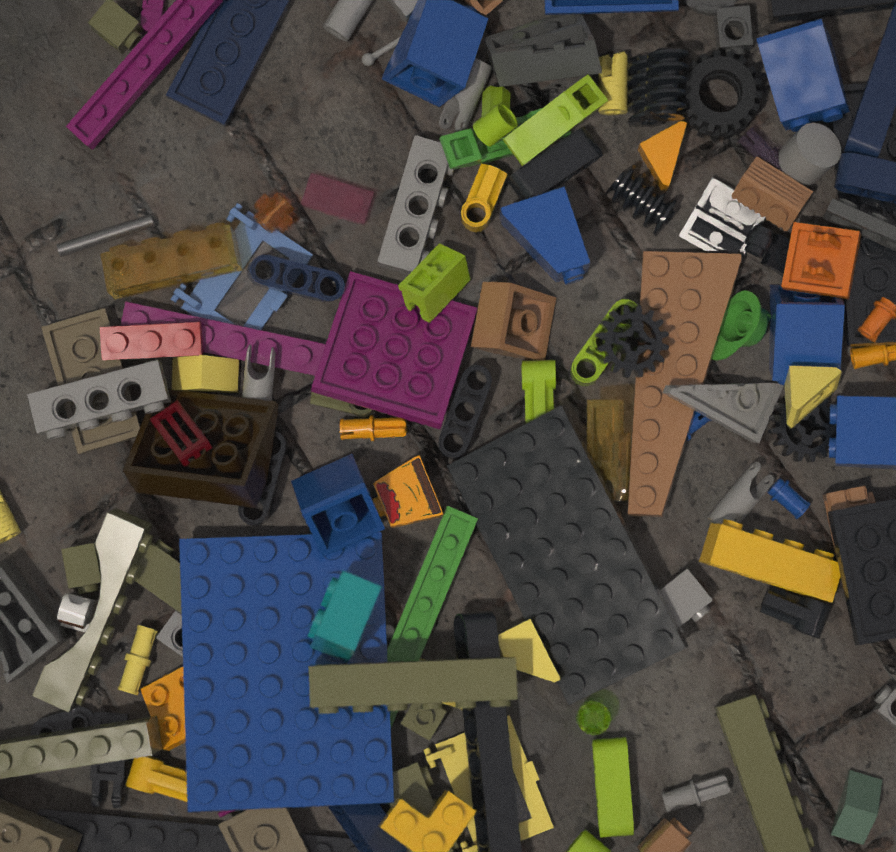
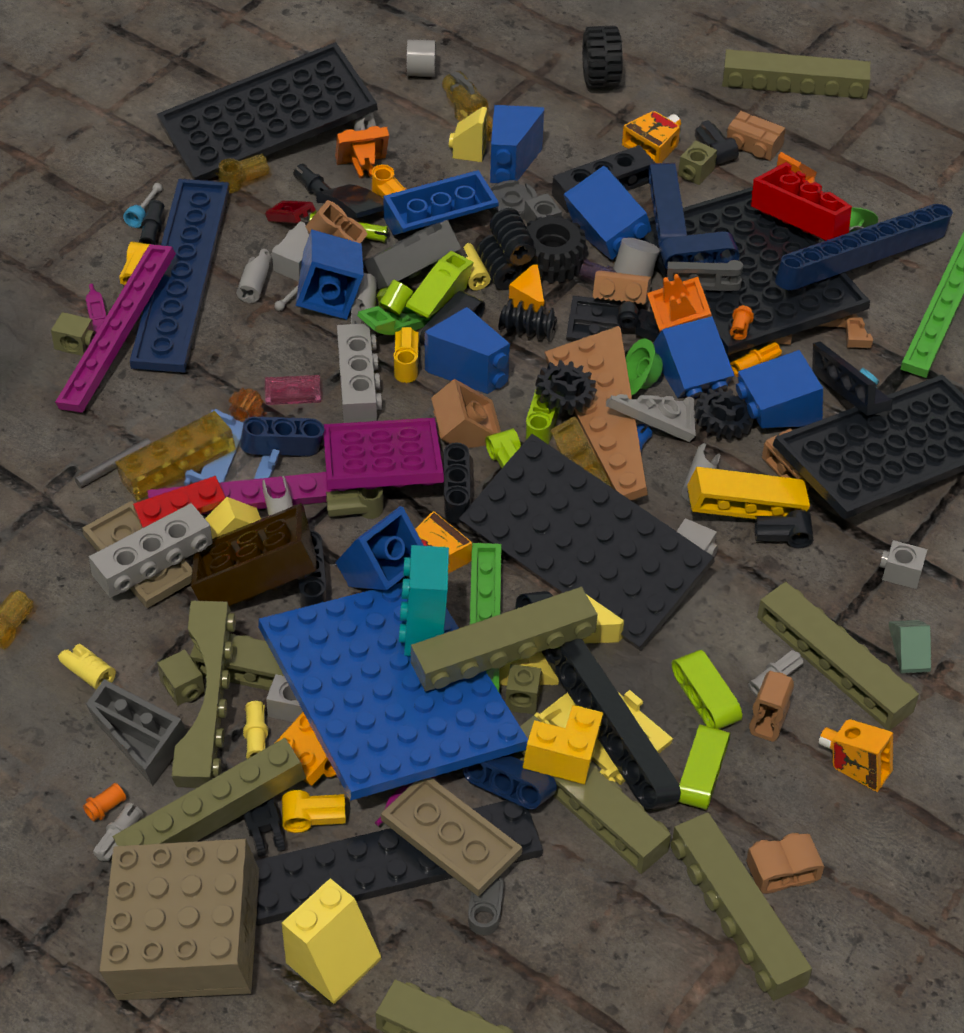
camera: 30 degrees left, 35 degrees down
white leg [57,593,98,632] -> none
dark red tile [150,400,212,467] -> none
light orange axle [340,415,407,441] -> none
lime hinge [398,243,470,323] -> none
clear neon green wheel [576,701,611,736] -> none
blue pin [767,477,811,519] -> none
light yellow slope [784,366,842,428] -> none

